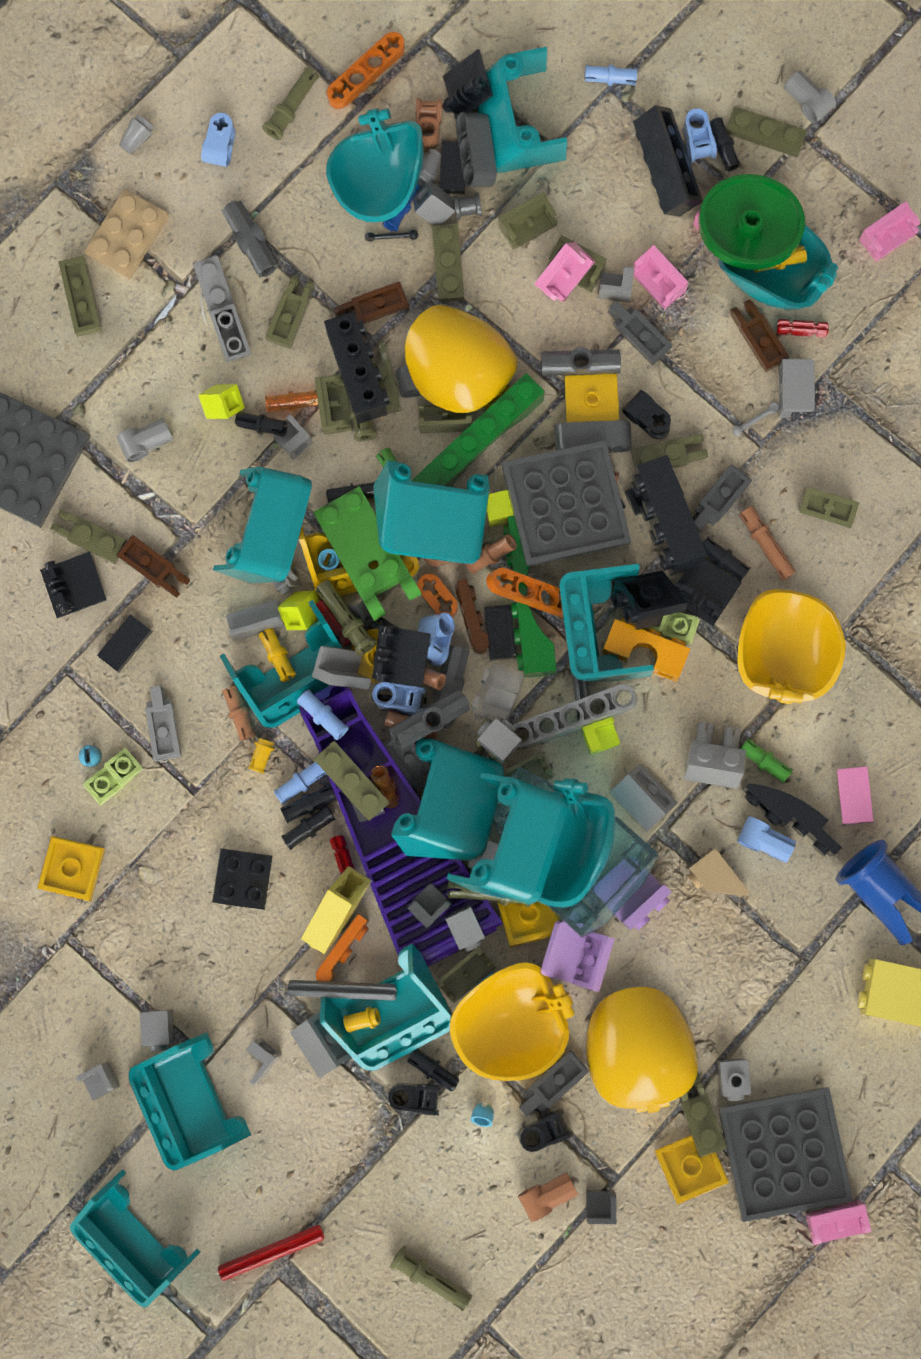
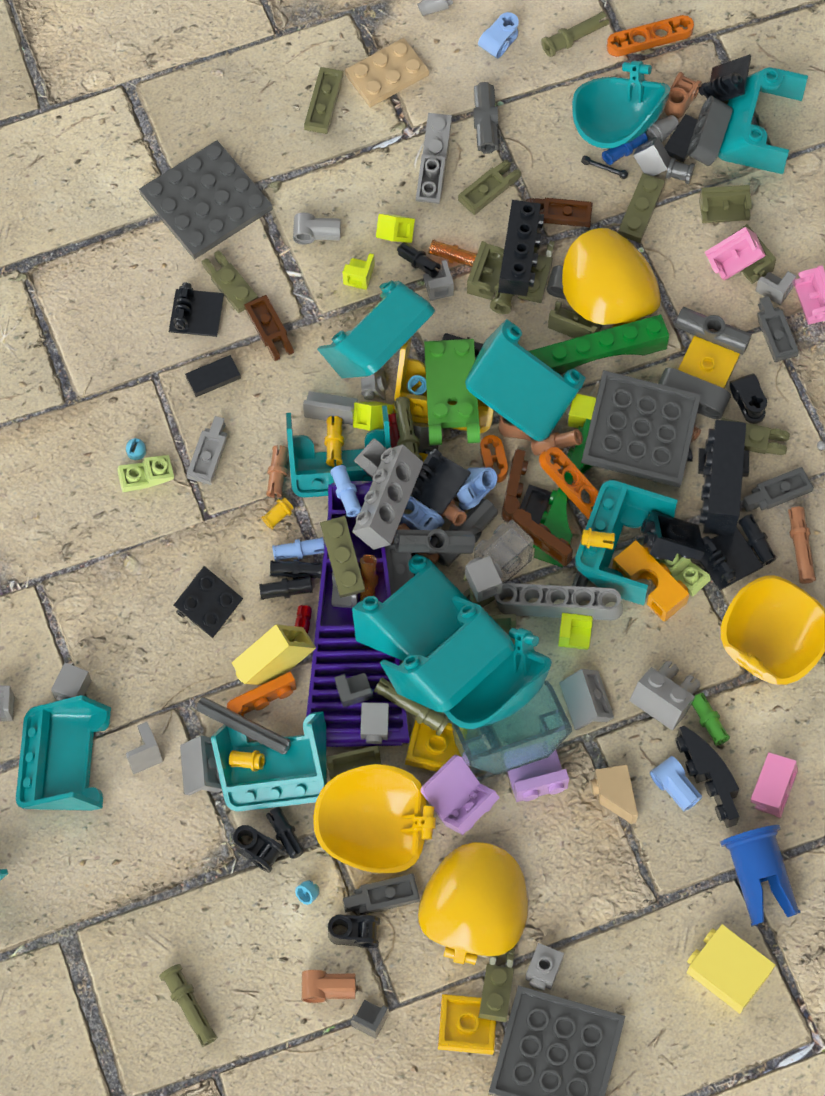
camera: 20 degrees right, 15 degrees down
yellow plate [37,836,105,901] -> none
red axle [218,1225,325,1281] -> none
none -> neon yellow panel [343,253,375,290]
none -> light grey brick [352,444,424,550]
none -> reddish brown hinge [512,508,573,567]
none -> yellow pin [581,528,615,550]

